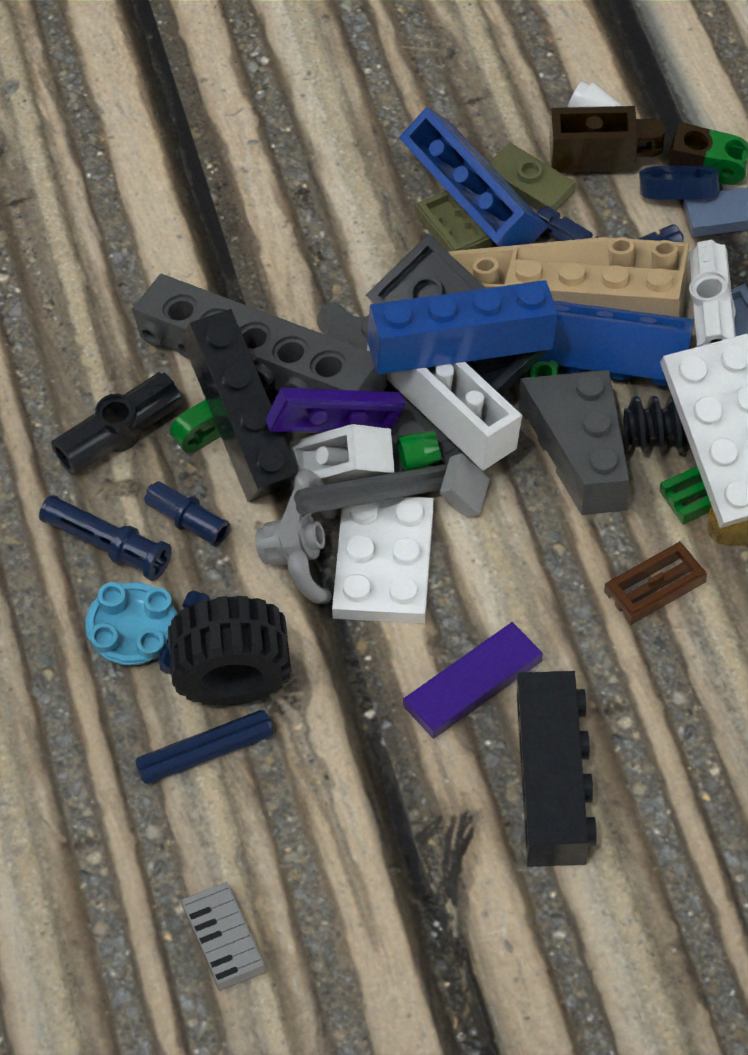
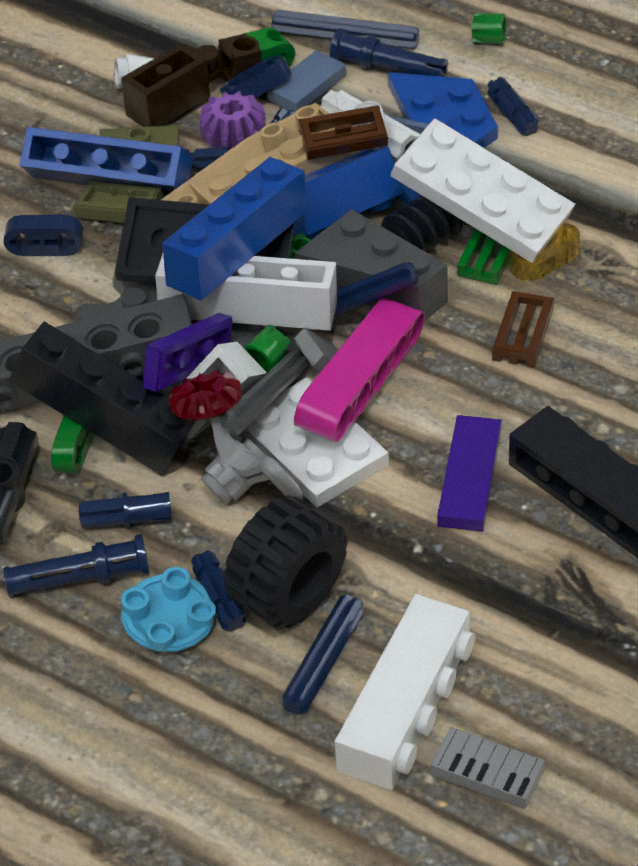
camera: 40 degrees left, 10 degrees down
none -> dark blue beam [3,214,83,256]
none -> dark red gear [168,370,242,420]
none -> medium lavender gear [199,91,266,150]
none -> dark pink beam [294,297,425,442]
none -> reddish brown tile [298,105,388,160]
none -> dark blue axle [334,262,419,317]
none -> white brick [335,593,475,790]

